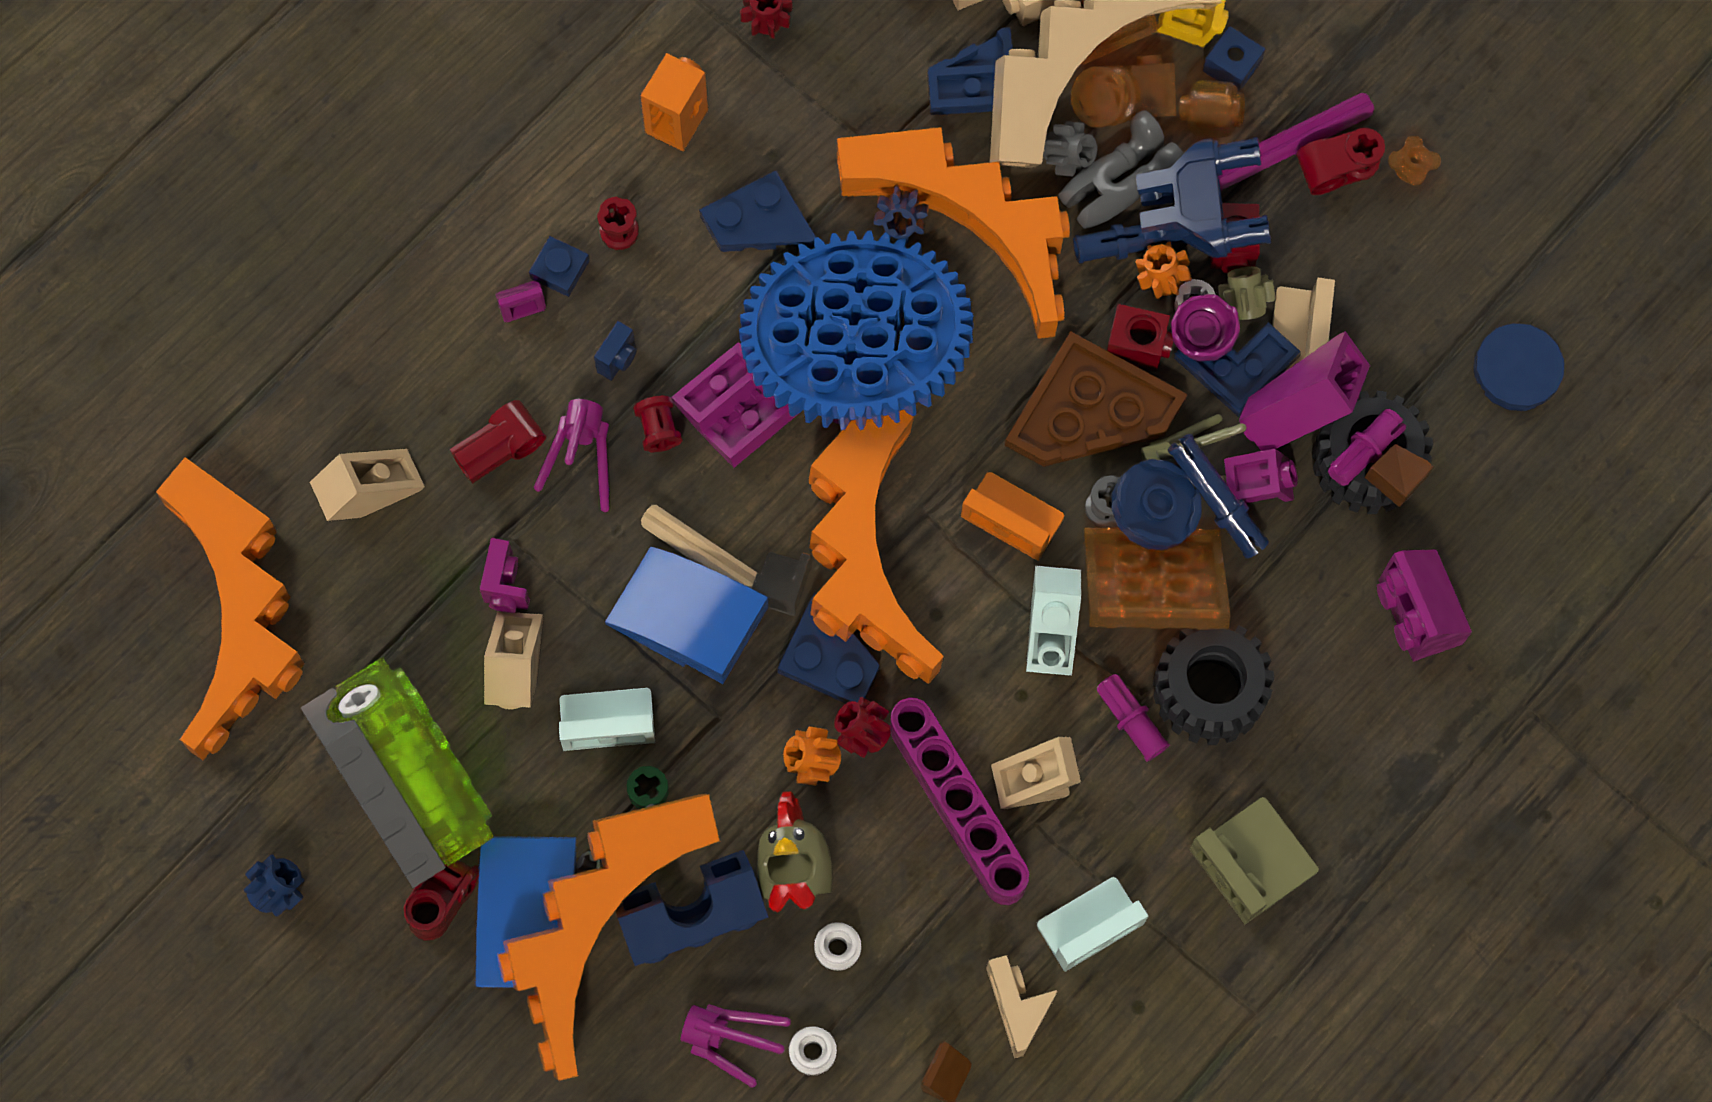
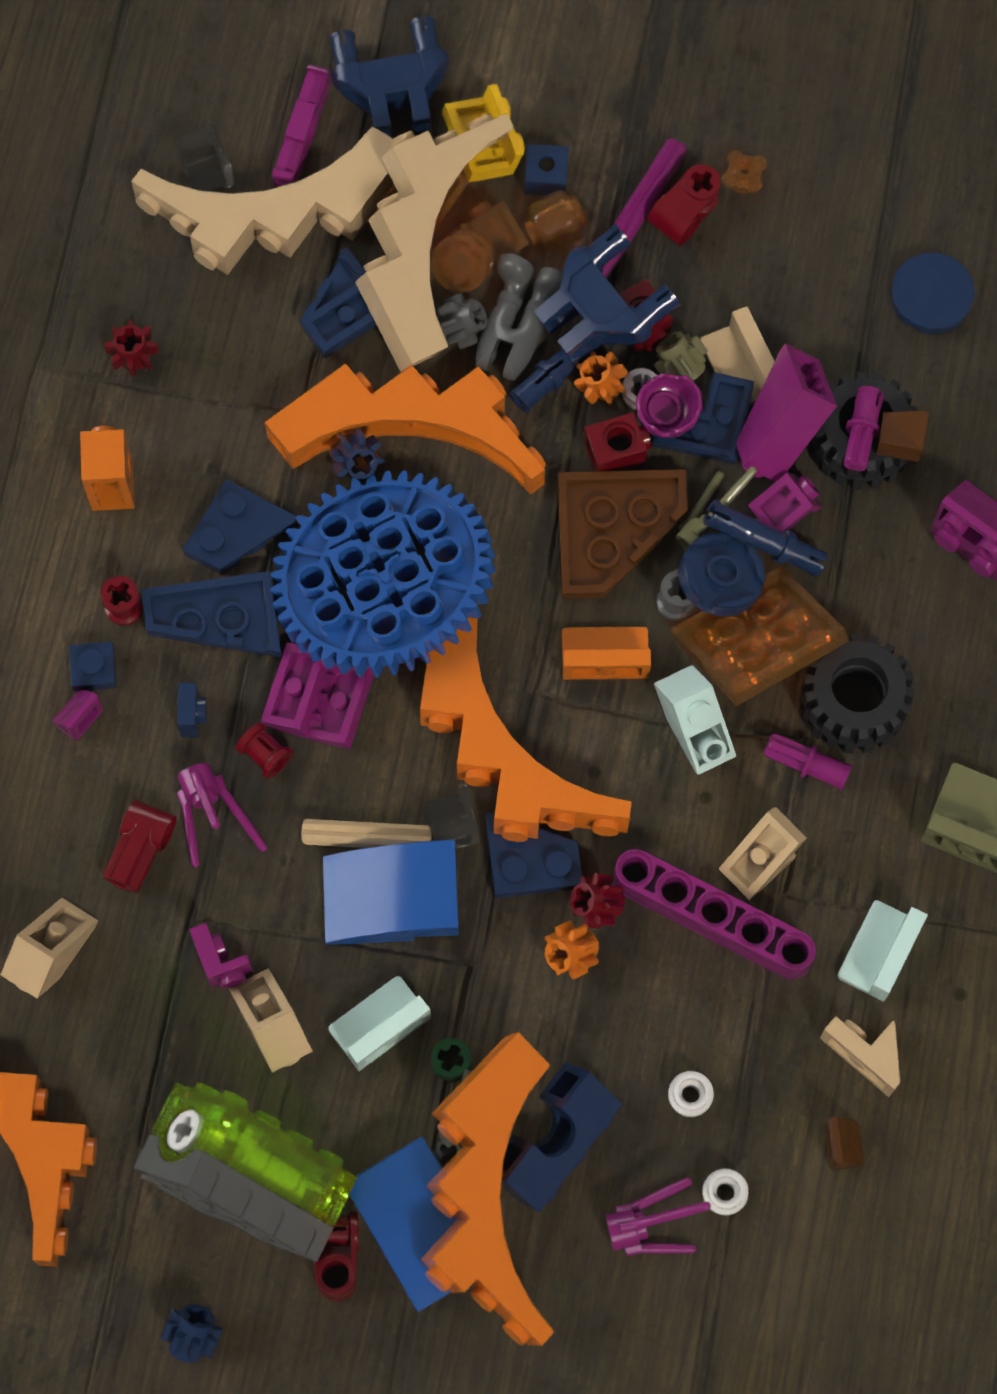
camera: 30 degrees left, 0 degrees up
olive piece [757,791,834,912] -> none
none -> dark blue wing [141,571,282,658]

